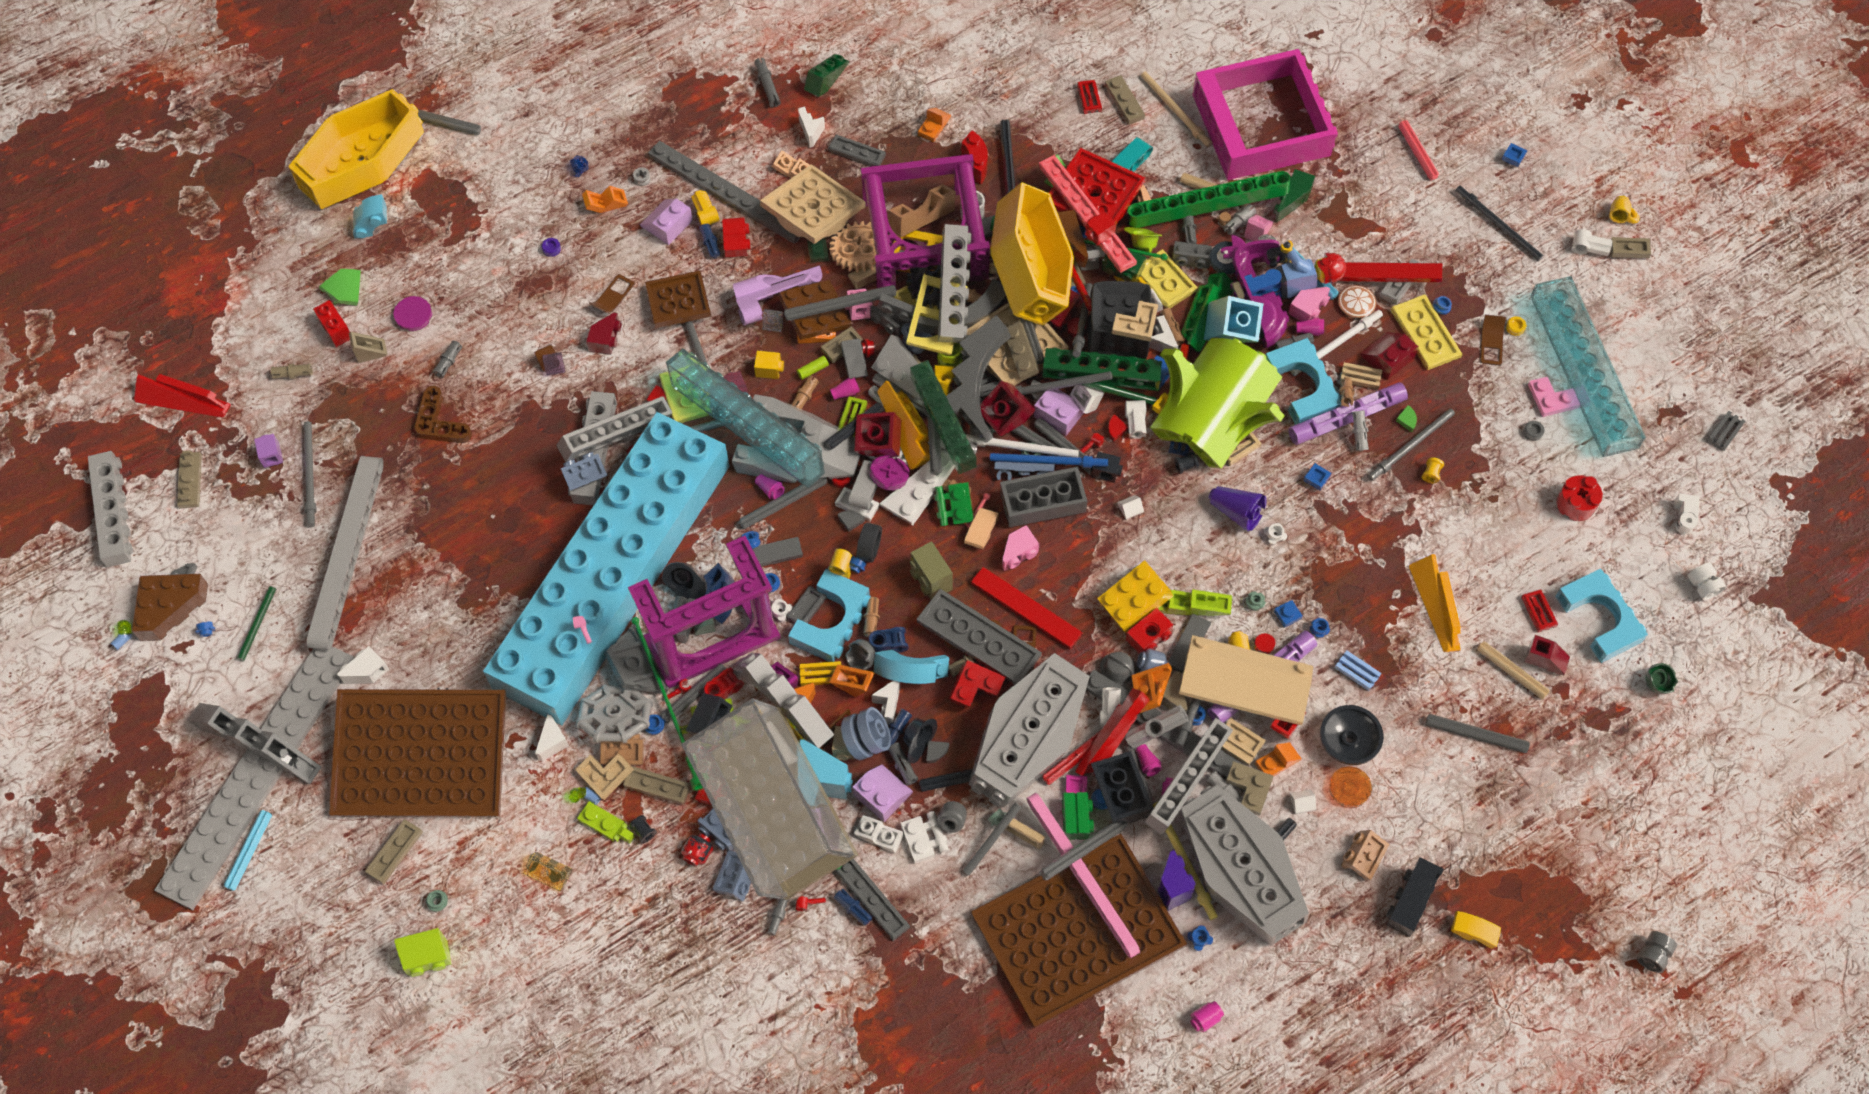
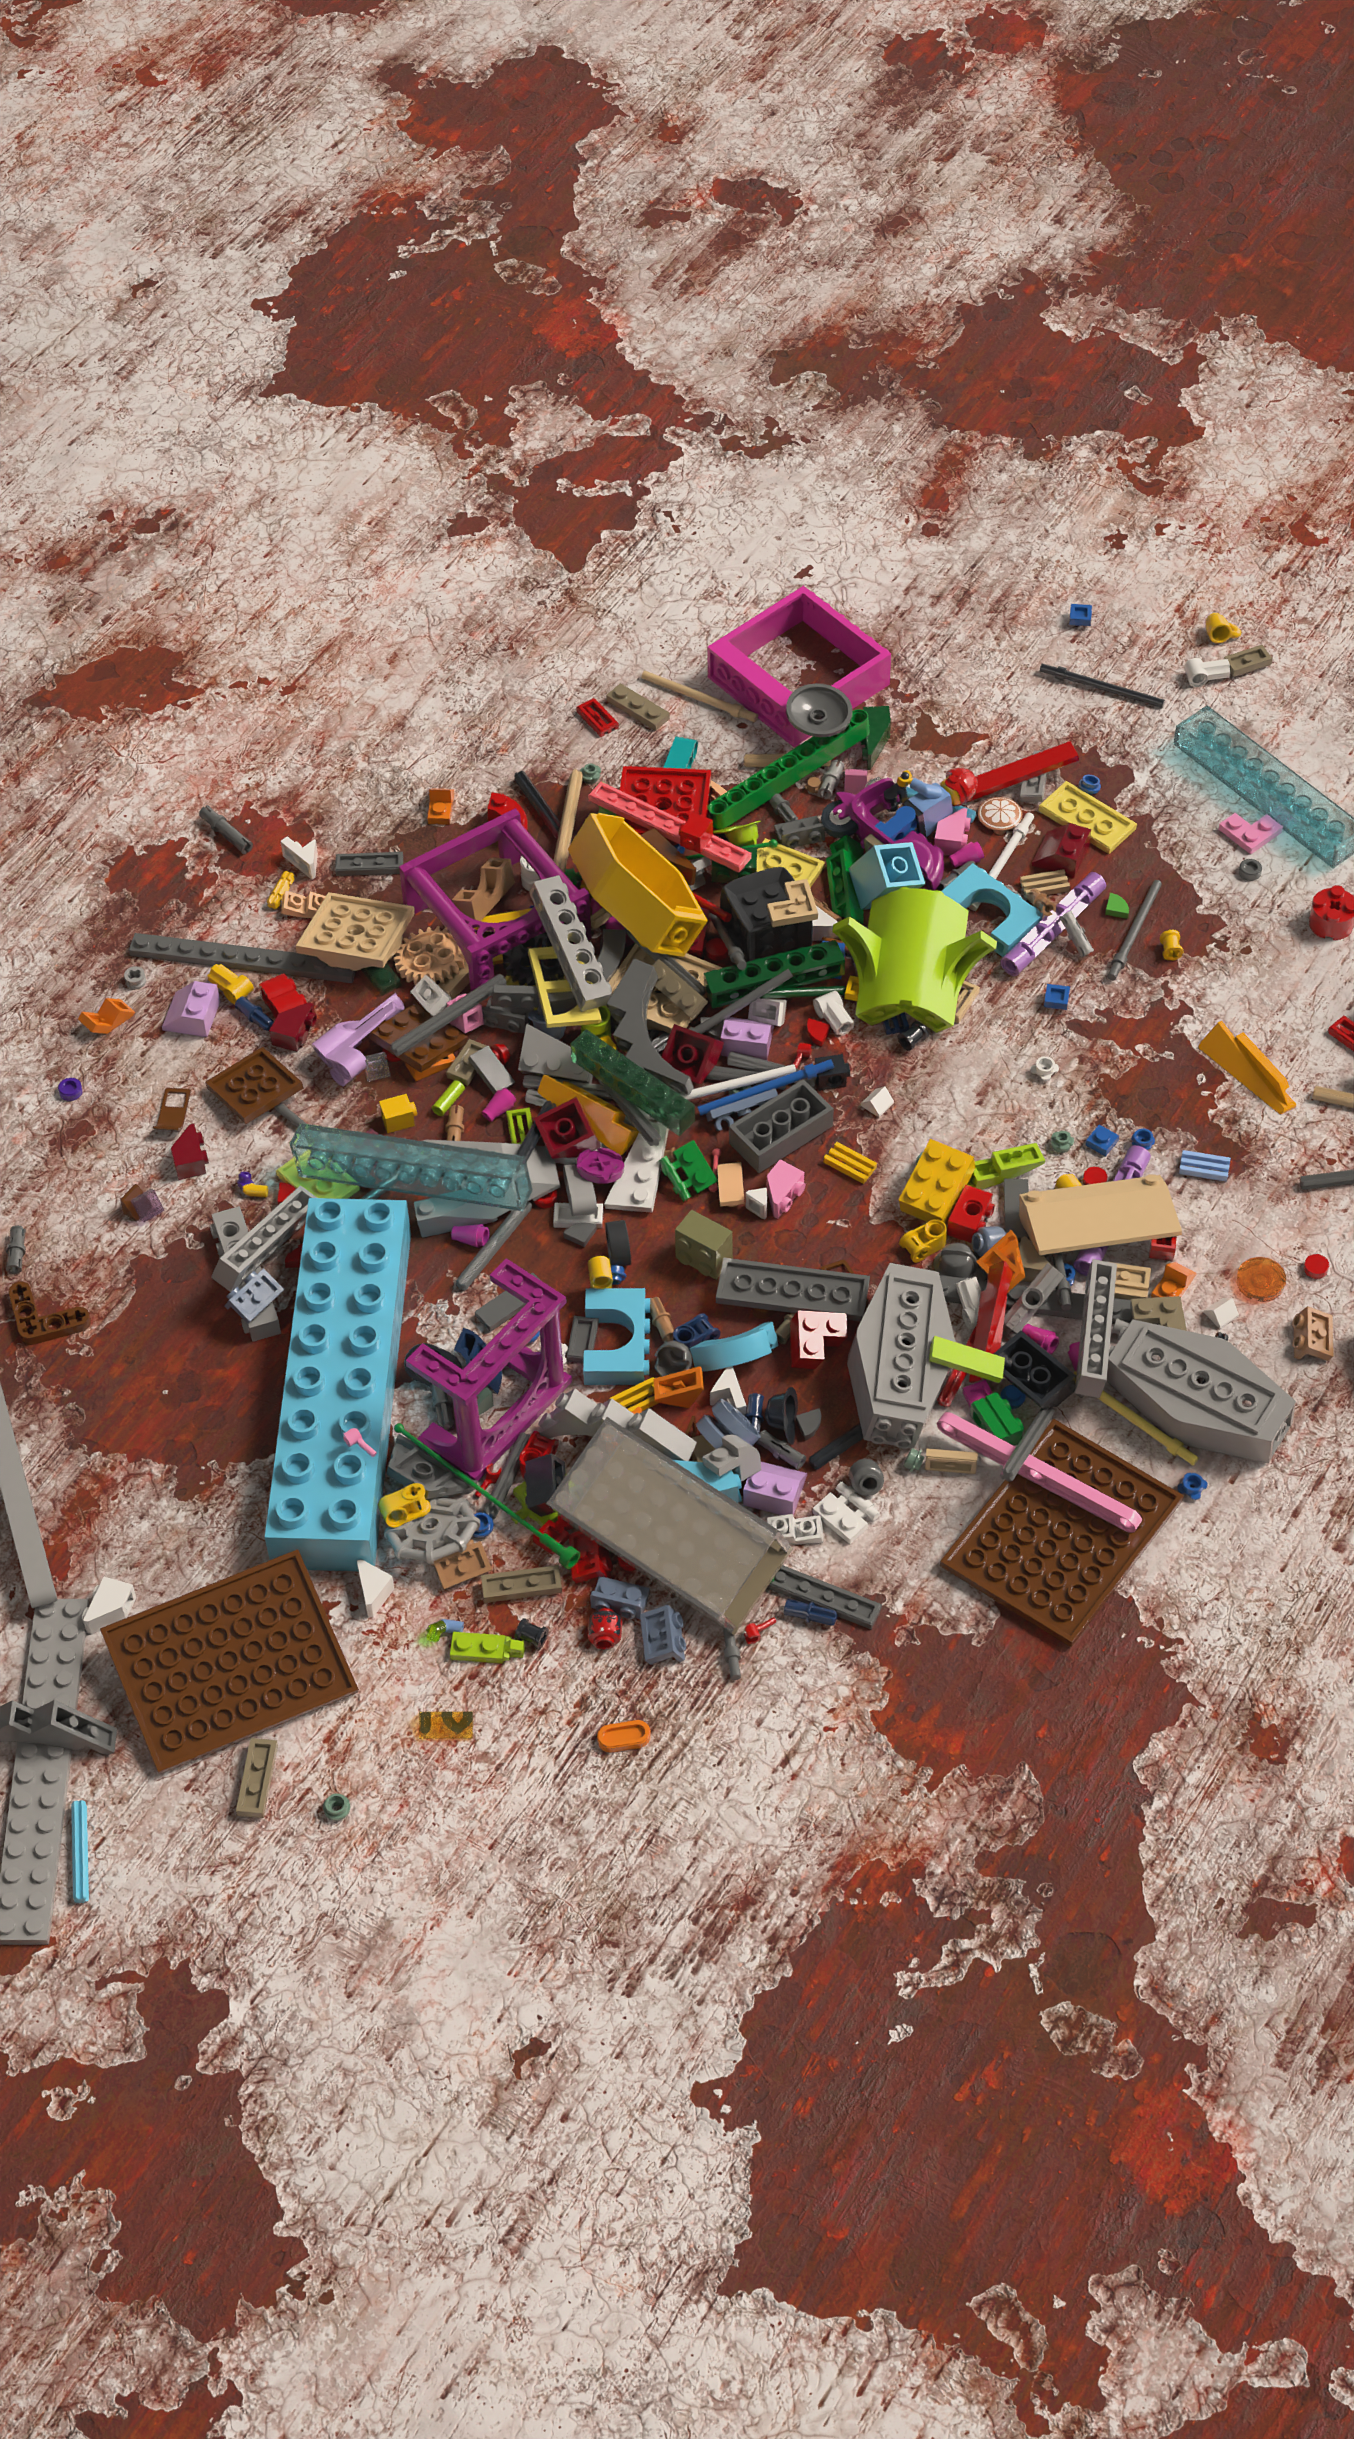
camera: 25 degrees left, 10 degrees down
lime slope [394,928,452,977] -> none
clear blue plate [570,155,589,177] -> none
tan plate [575,754,634,800] -> none
blue bush [741,531,761,549] -> none
dark green slope [804,54,849,97] -> none
dark grey bar [963,802,1022,876] -> none
red tile [971,567,1082,650] -> none
dark purple slope [1157,850,1195,911] -> none
dark pink brick [1190,1001,1224,1033] -> none
dark purple cone [1209,486,1267,531] -> none
black dish [1320,705,1384,765] -> none
coral axle [1398,120,1439,181] -> none
reddish brown piece [1481,314,1506,366] -> none
yellow tile [1506,316,1527,336] -> none
none -> yellow arm [237,1172,268,1198]
none -> yellow axle [267,871,294,909]
none -> dark red slope [269,1002,317,1052]
none -> yellow piece [378,1483,431,1528]
none -> white slope [410,975,452,1016]
none -> tan axle [554,769,583,873]
none -> sand green plate [580,763,601,784]
none -> orange tile [597,1720,651,1753]
none -> light grey brick [703,1435,761,1481]
none -> white slope [746,1188,767,1219]
none -> dark grey dish [786,684,852,737]
none -> yellow tile [823,1142,877,1184]
none -> yellow piece [899,1219,946,1263]
none -> lime tile [929,1336,1005,1383]
none -> red tile [1304,1254,1329,1279]

